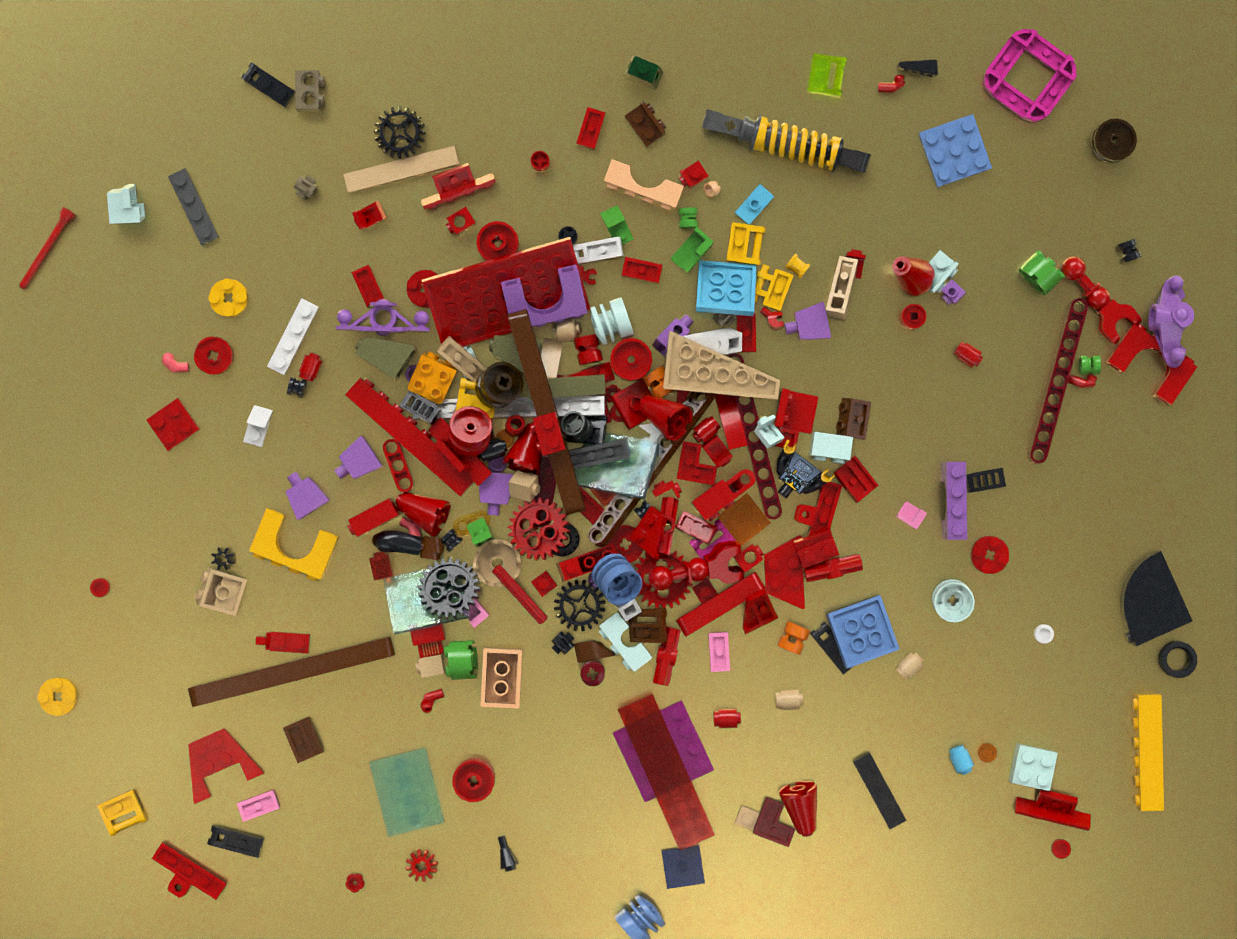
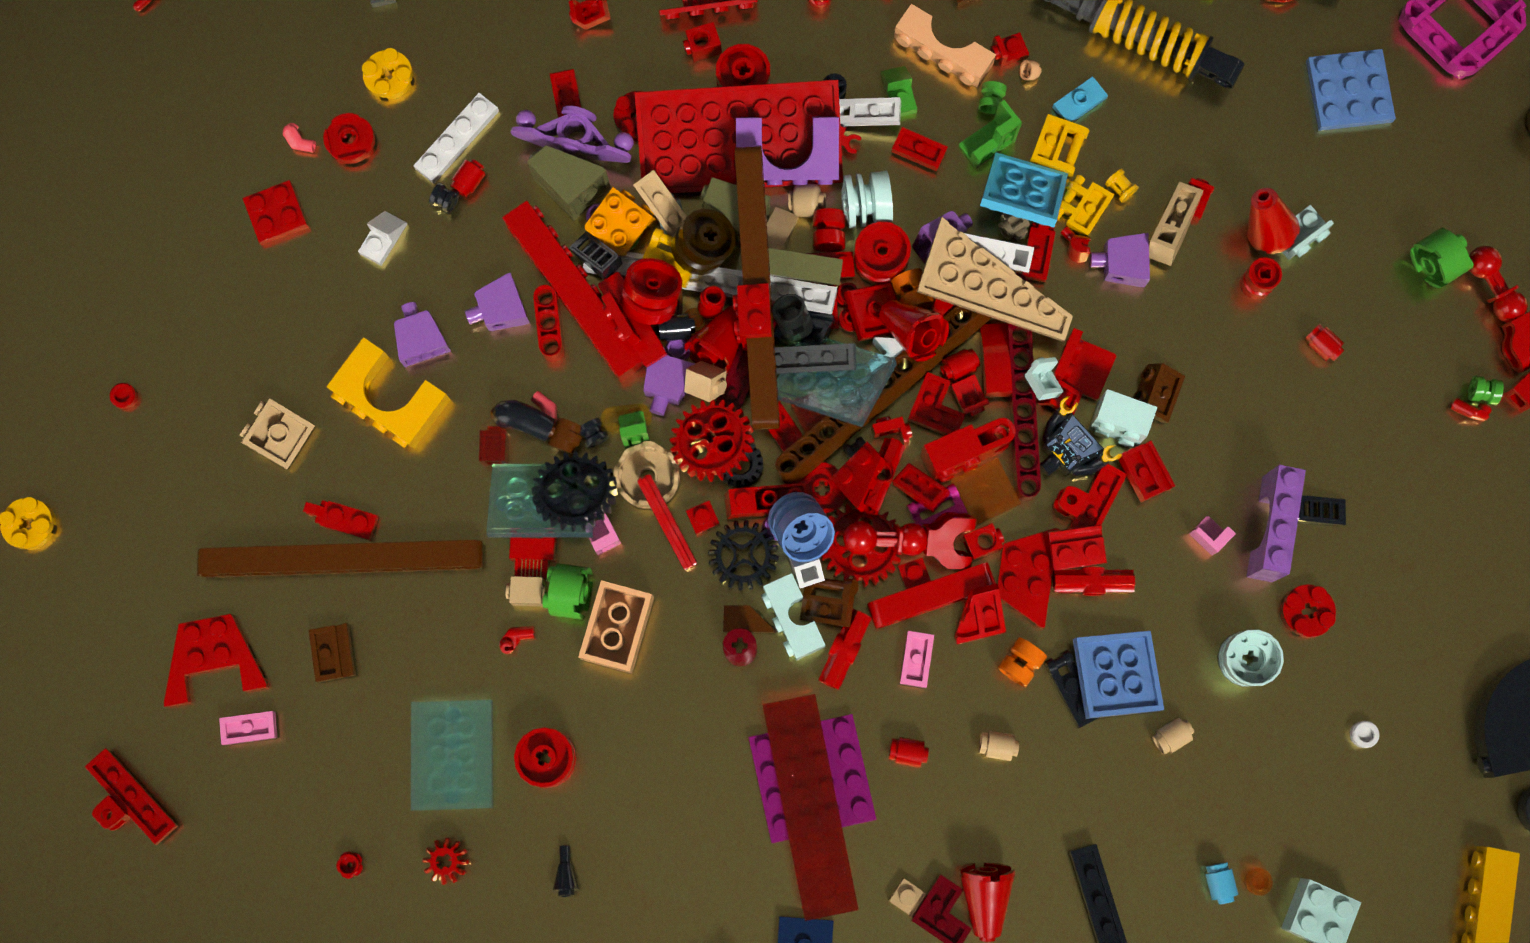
camera: 15 degrees right, 10 degrees down
yellow plate [97,789,147,837] -> none
black plate [207,825,264,858] -> none
black gear [211,547,235,570] -> none
red brick [347,498,401,537] -> none
red cone [395,492,451,537] -> none
black gear [551,631,574,655] -> none
medium lavender plate [941,279,966,305] -> none
dark red beam [1027,298,1088,464] -> none

